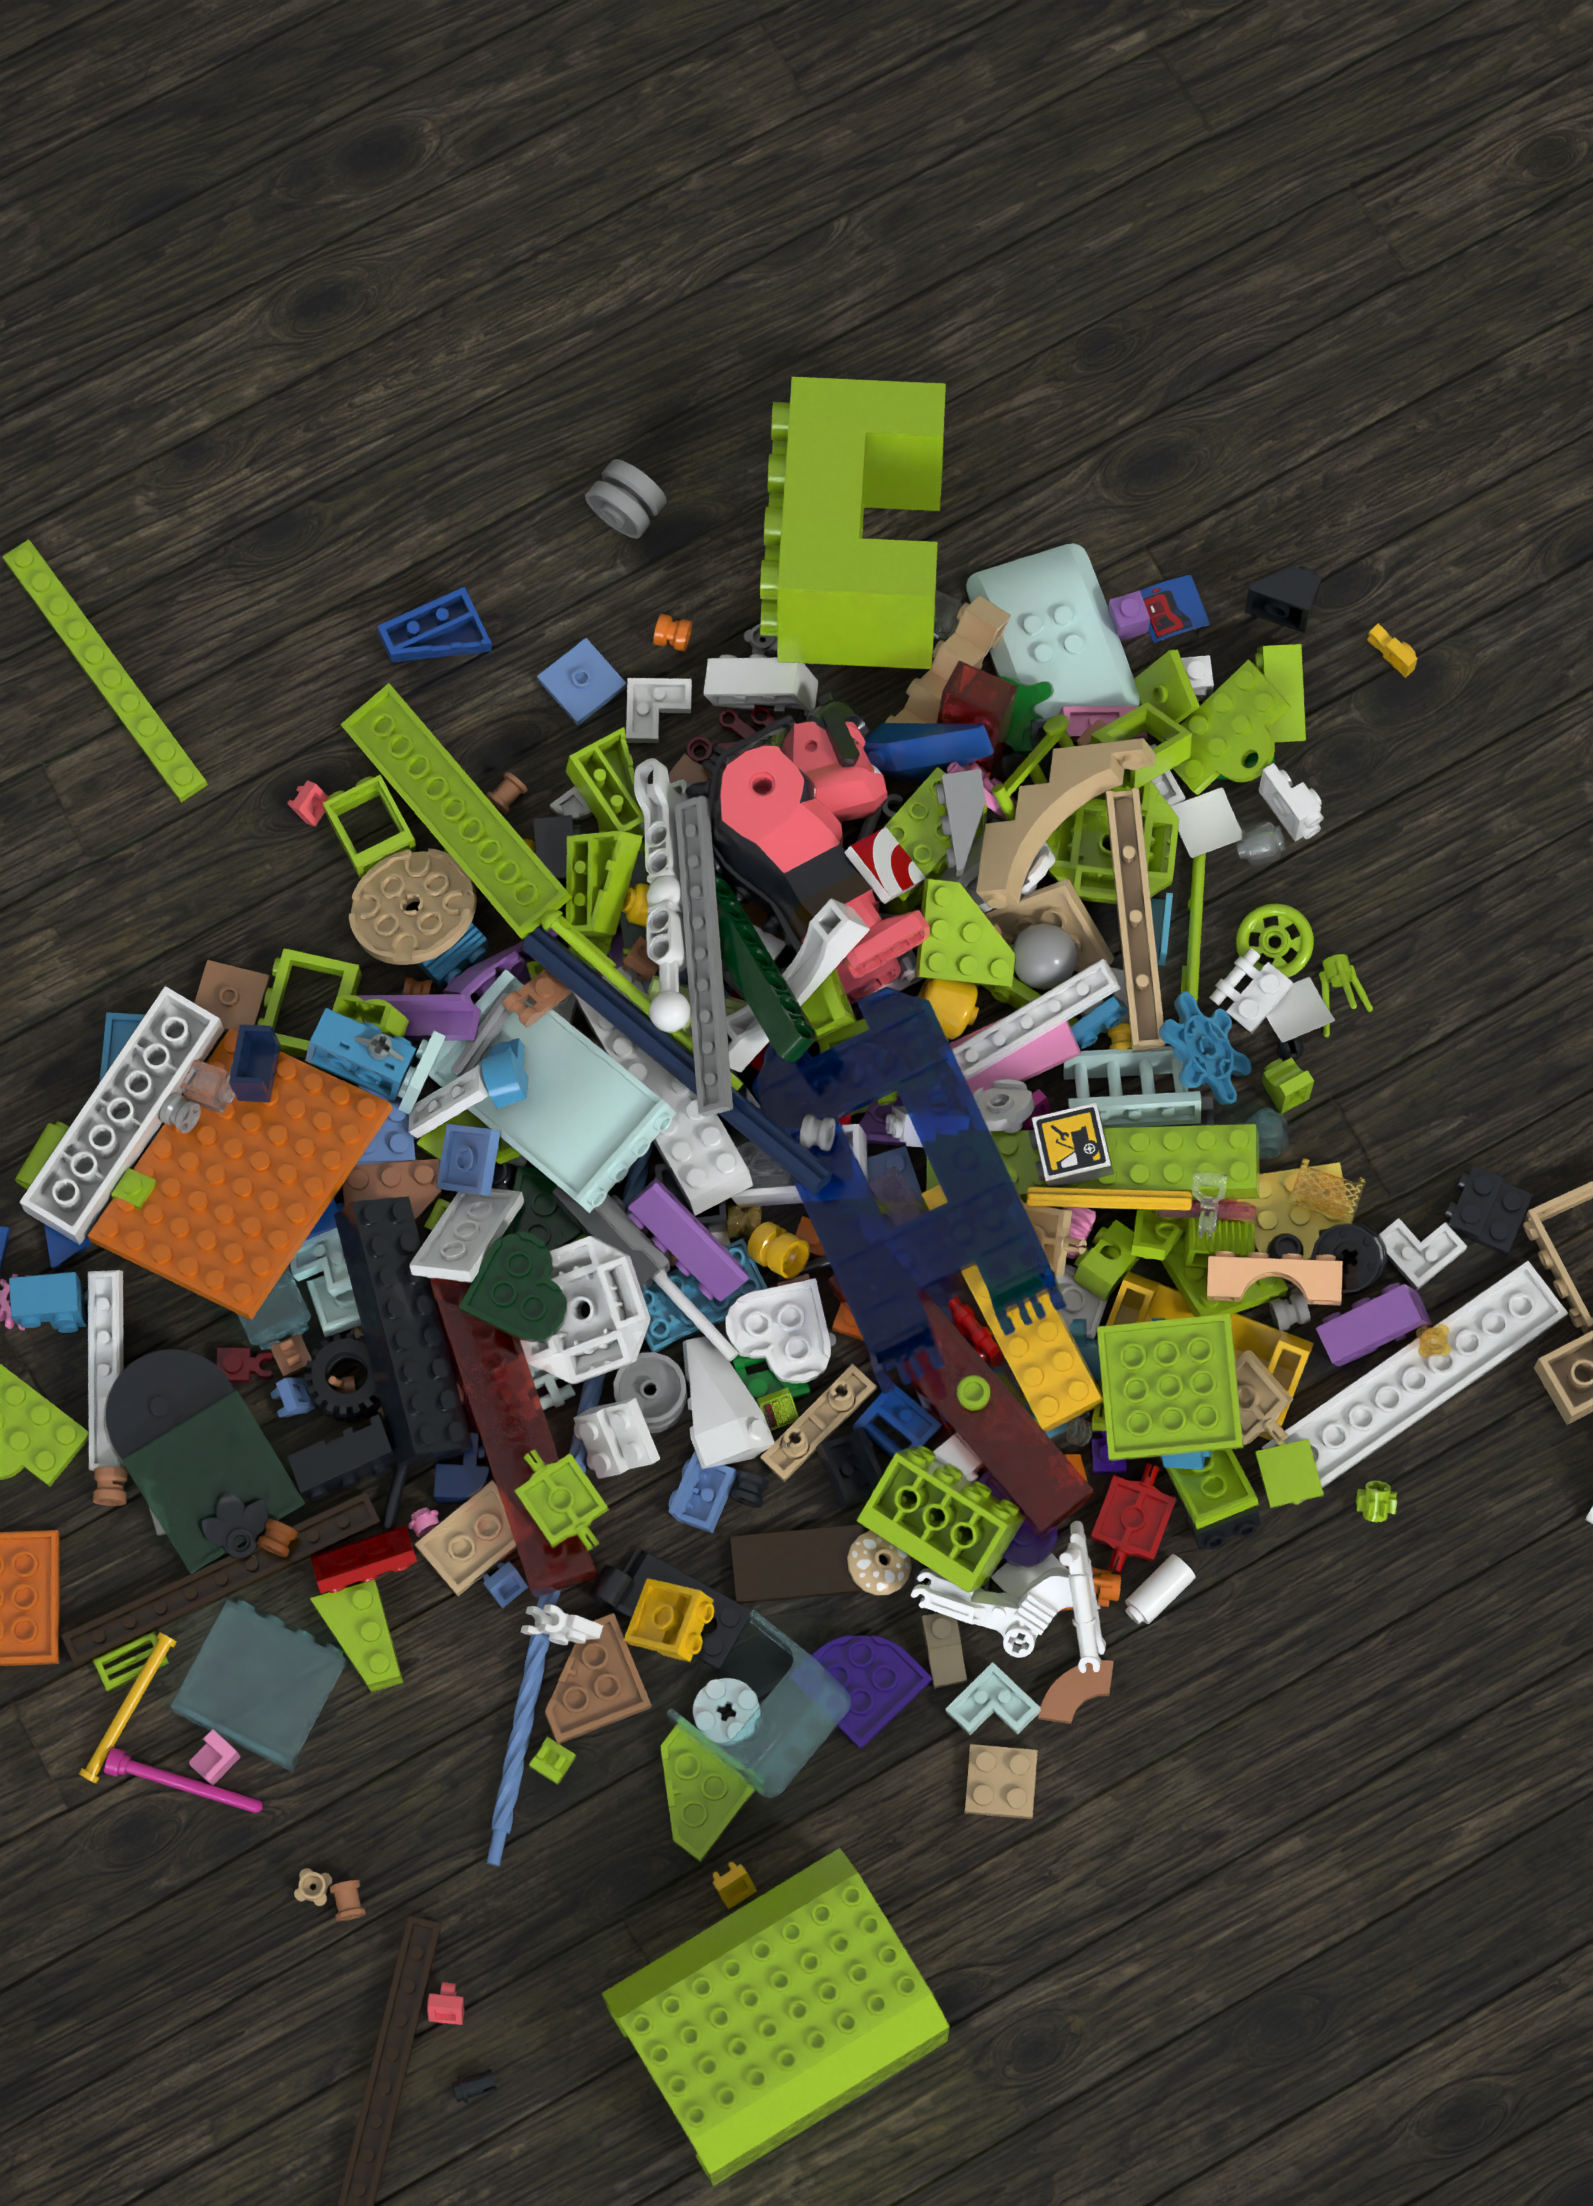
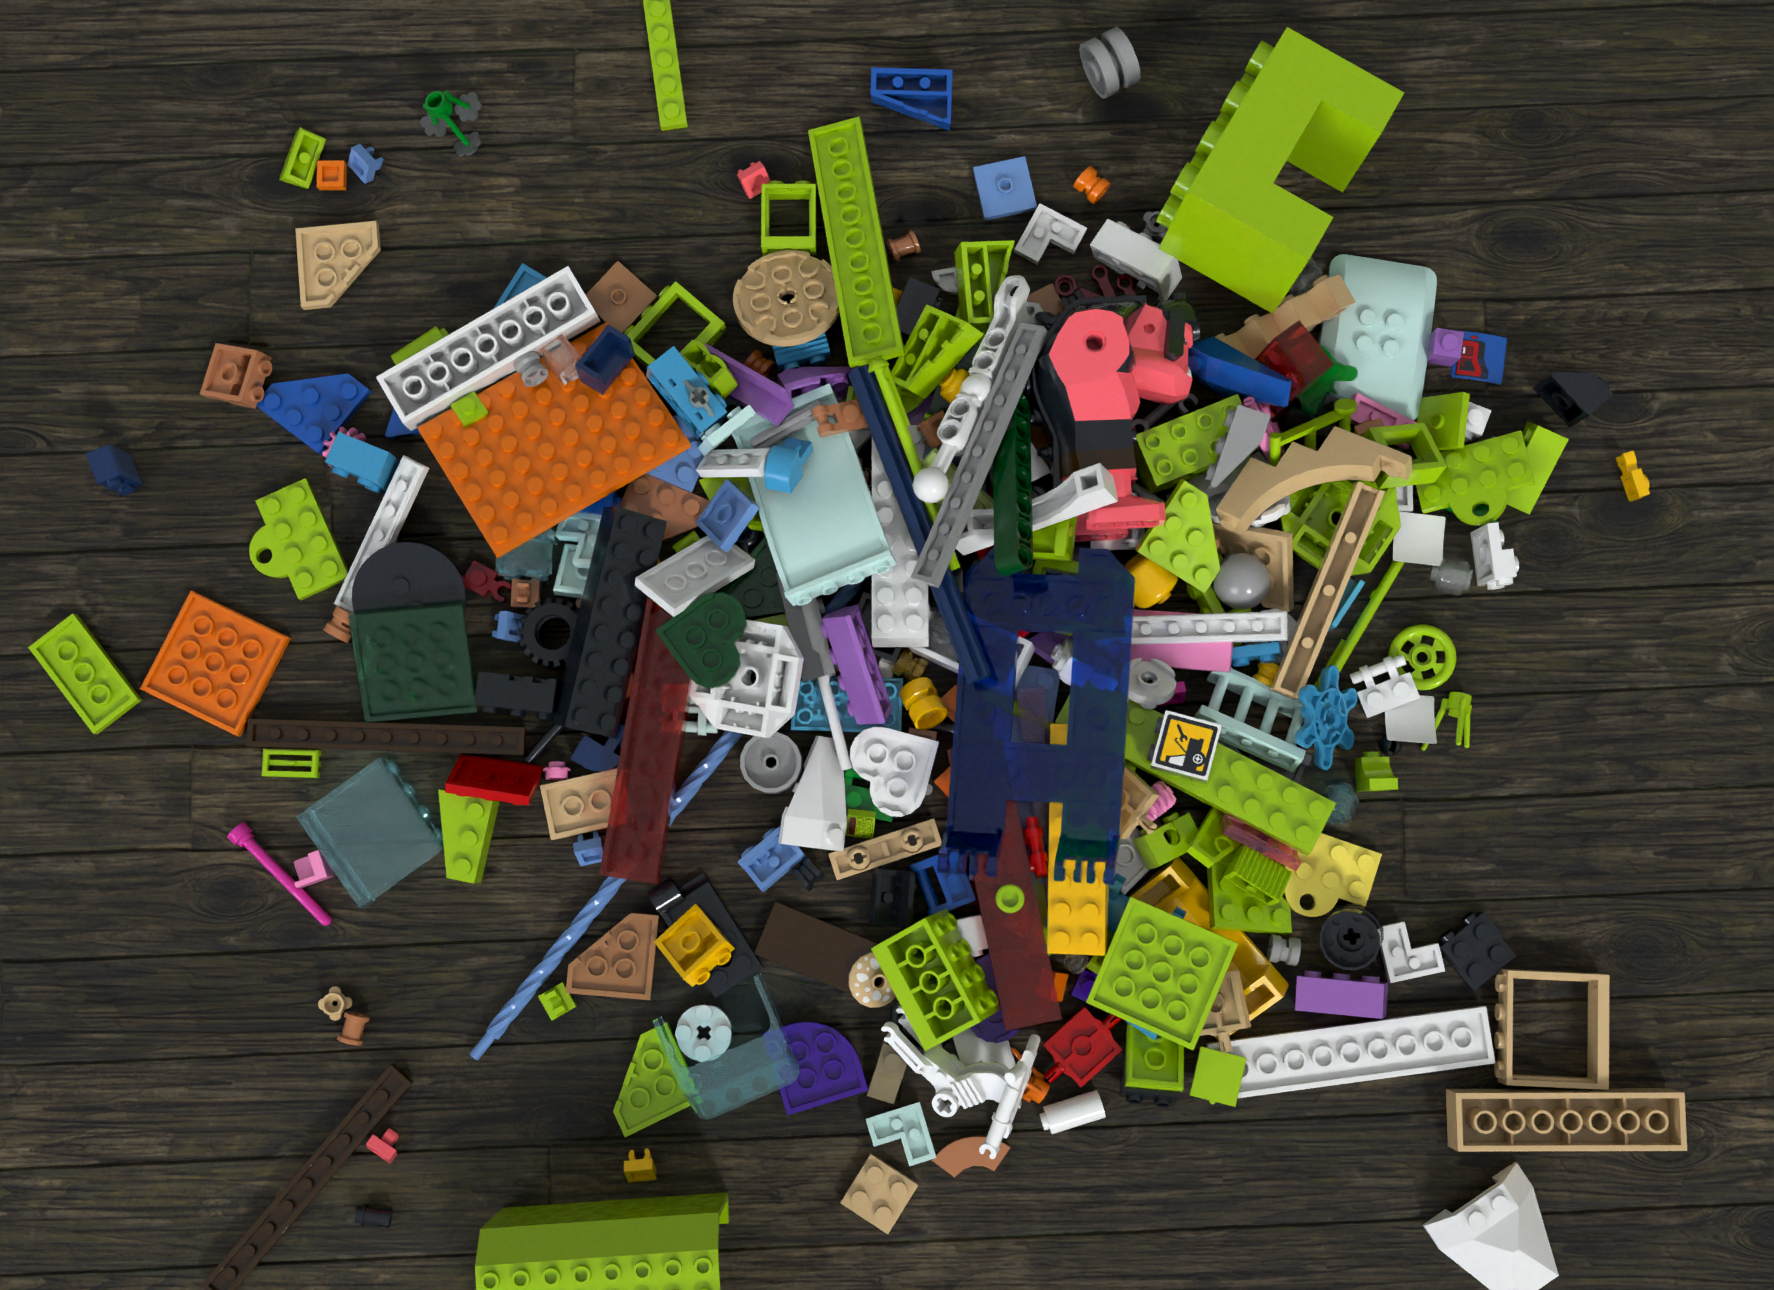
camera: 25 degrees right, 10 degrees up
yellow bar [79,1632,177,1784] -> none
black plate [202,1492,268,1558] -> none
dark orange wheel [257,1519,298,1557] -> none
nougat hand [328,1376,356,1394] -> none
lime plate [514,1449,609,1551] -> none
white plate [521,1604,603,1645] -> none
white plate [574,1398,660,1479] -> none
light grey wheel [800,1114,835,1151] -> none
white tile [844,827,926,904] -> none
yellow axle [1027,1186,1192,1211] -> none
clear piece [1192,1171,1228,1238] -> none
light nougat arch [1207,1251,1343,1305] -> none
black piece [1266,1233,1304,1285] -> none
clear yellow panel [1289,1158,1366,1223] -> none
lime gear [1356,1481,1397,1522] -> none
clear yellow plate [1416,1324,1451,1358] -> none

